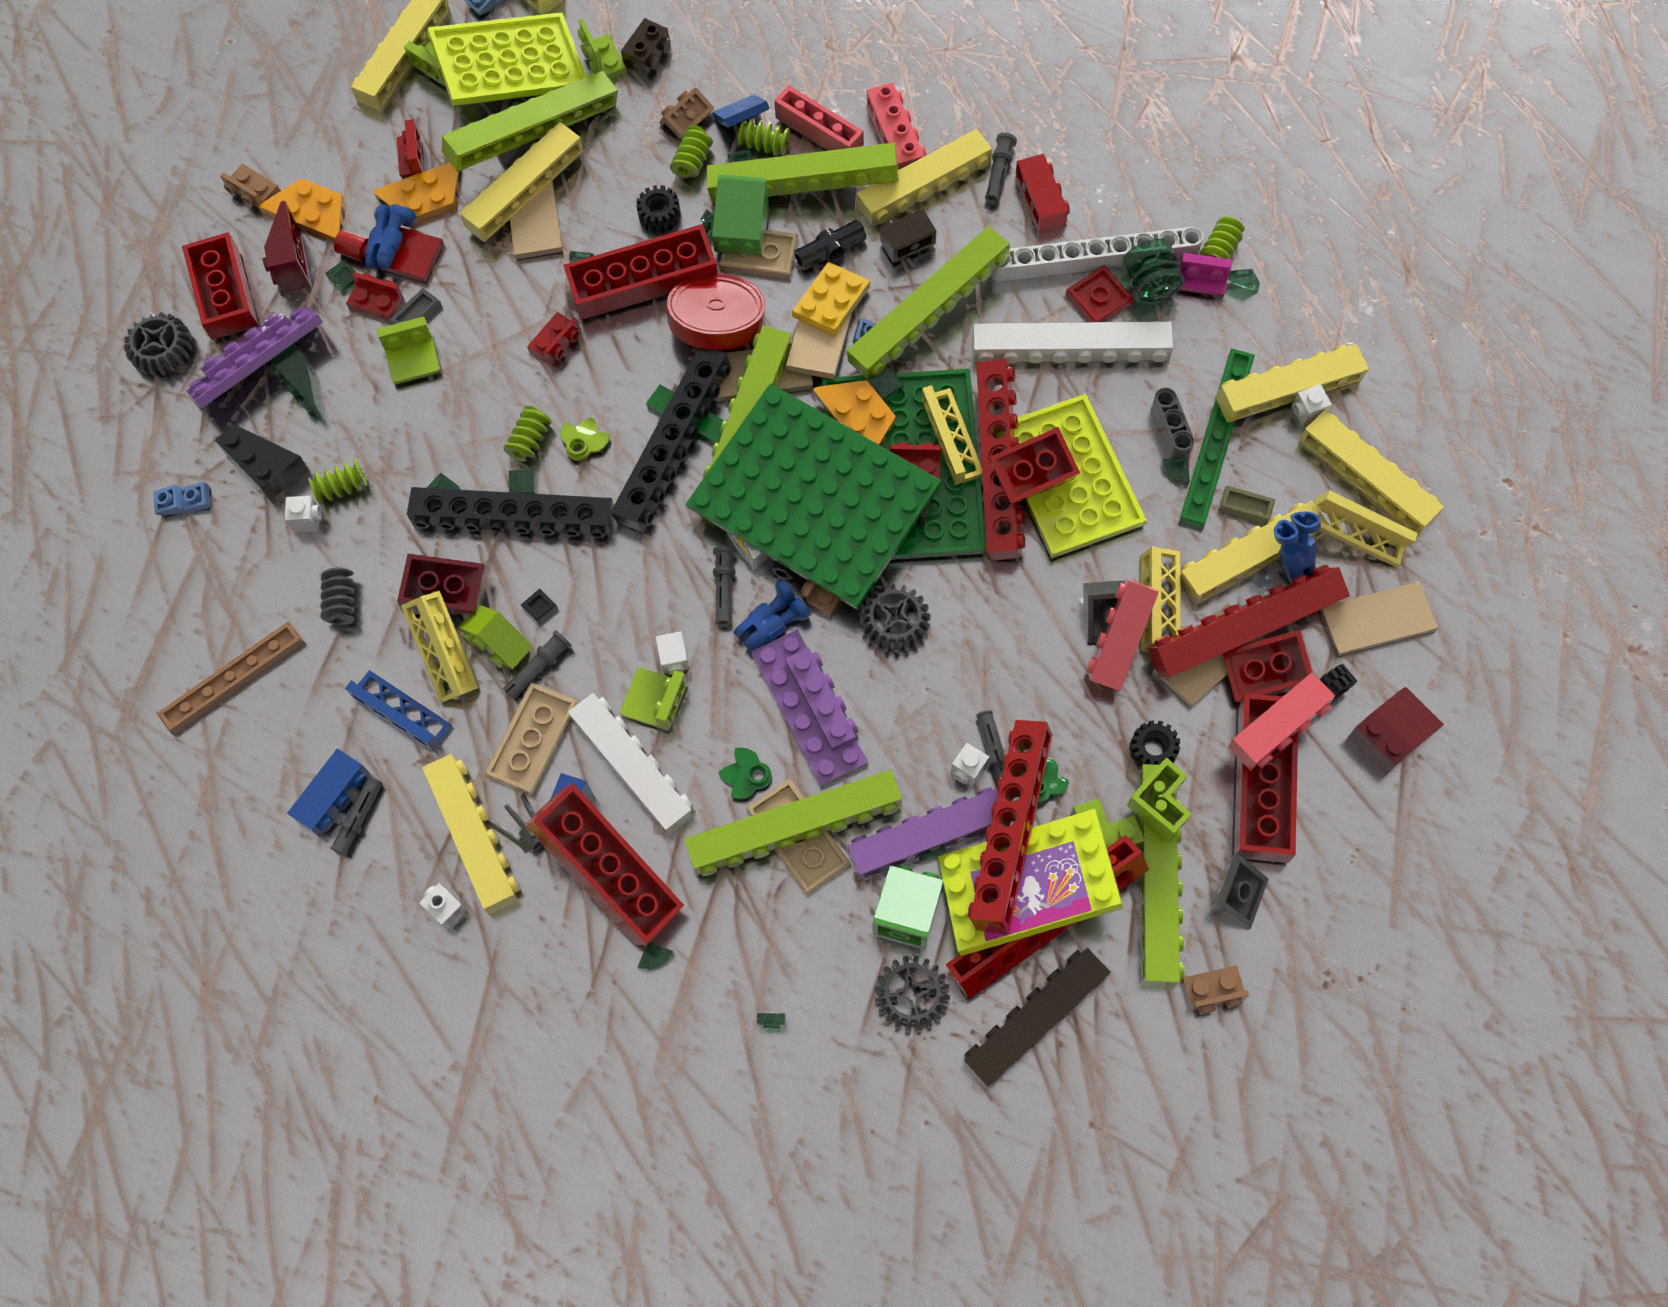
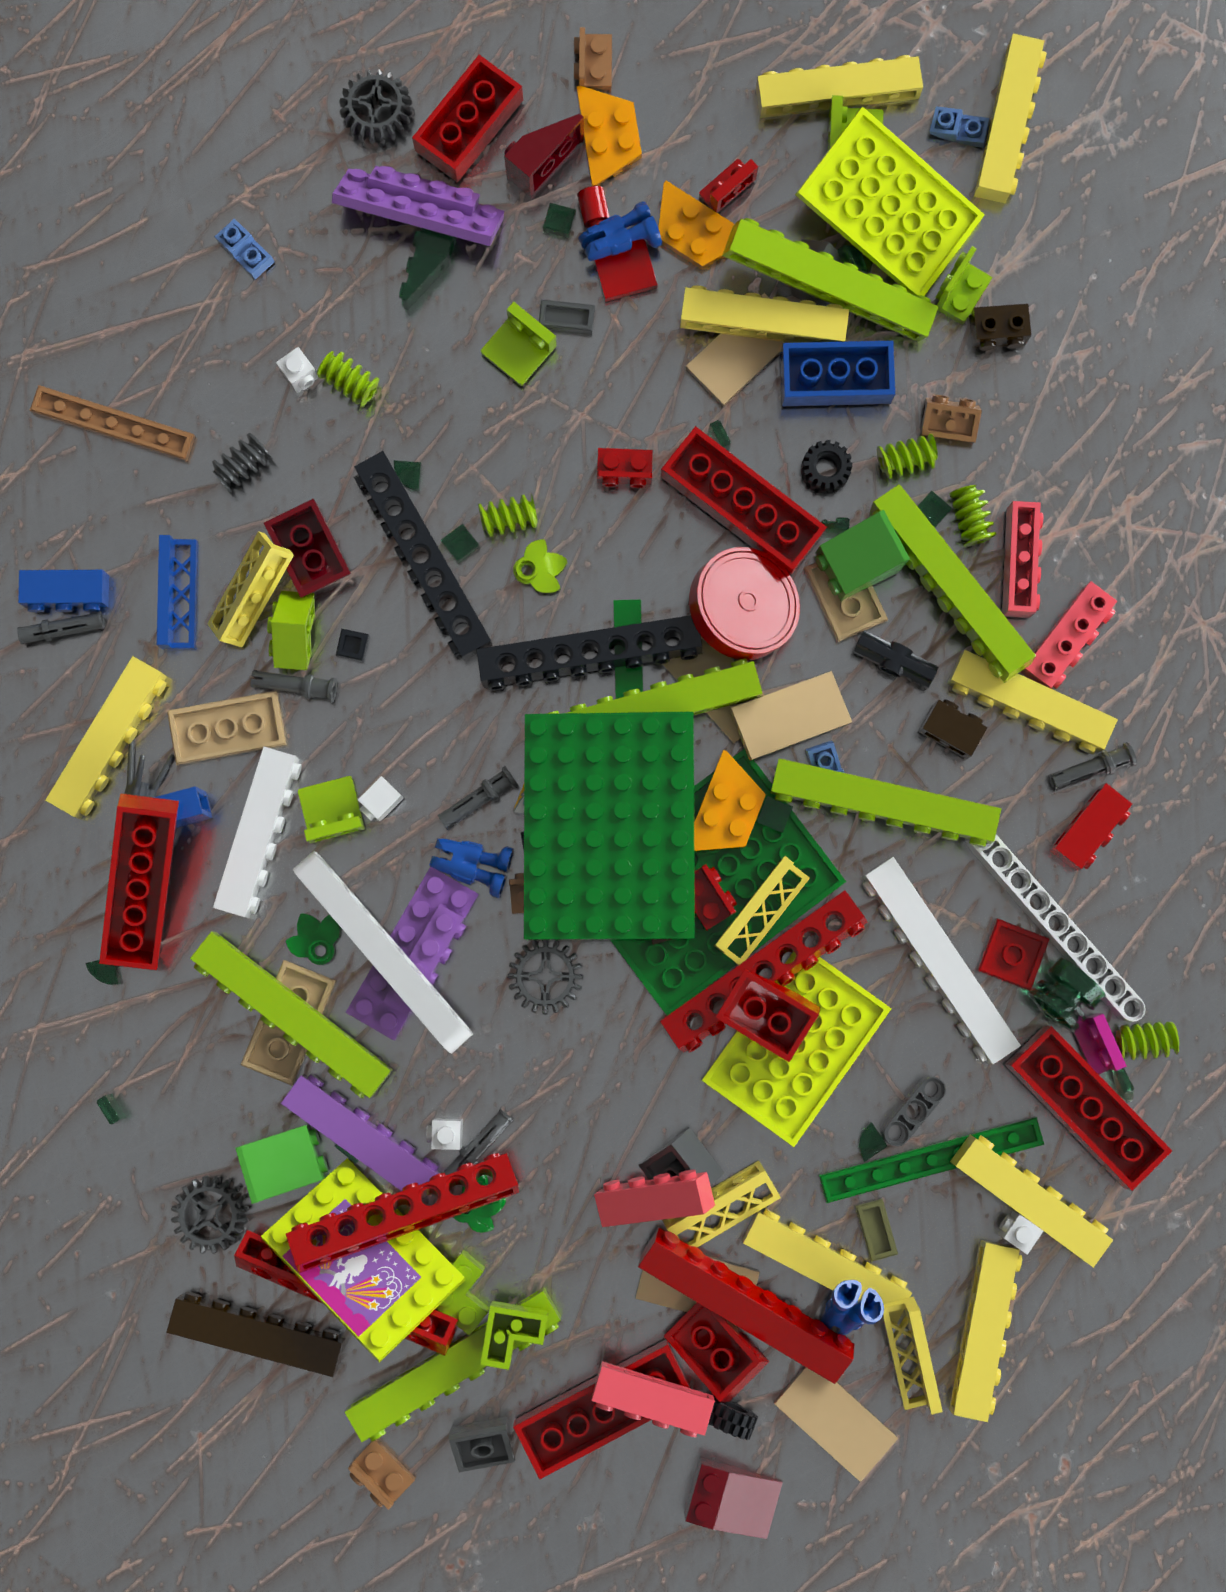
camera: 50 degrees right, 15 degrees up
black wedge [215,424,309,501] -> none
red bracket [346,272,404,320] -> none
white brick [419,883,467,930] -> none
blue tile [712,94,770,127] -> none
yellow plate [792,262,870,336] -> none
black tyre [1129,720,1180,766] -> none
none -> white beam [293,850,473,1054]
none -> blue brick [780,341,895,406]
none -> red brick [1005,1025,1172,1191]

